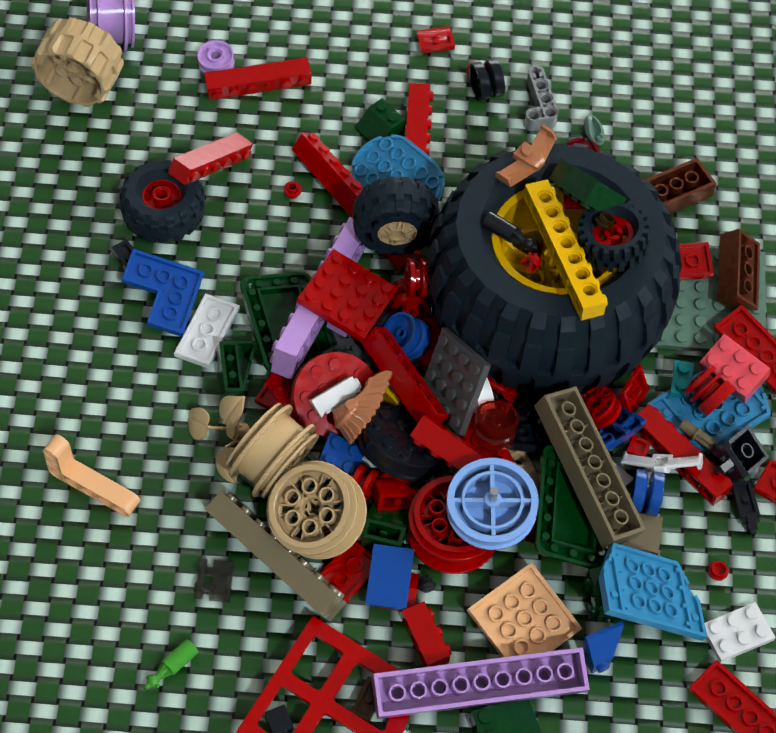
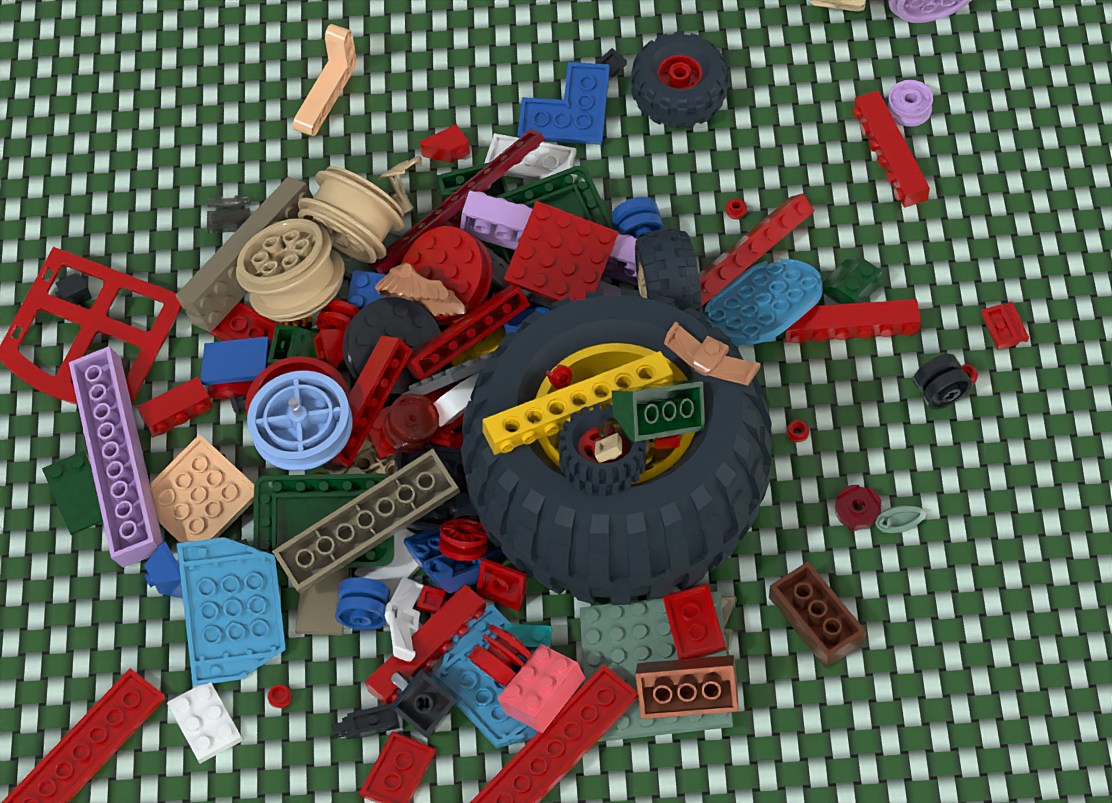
camera: 90 degrees right, 0 degrees up
bright green wheel [144,639,199,690] -> none
brick [168,132,253,185] -> none
white window [309,376,362,418] -> none
black wheel [482,211,538,251] -> none
light grey beam [524,65,558,131] -> none
dark tan axle [679,419,716,450] -> none
none -> dark red plate [368,129,545,274]
none -> red slope [419,124,470,163]
none -> tan plate [595,433,622,463]
none -> blue wheel [611,197,665,239]

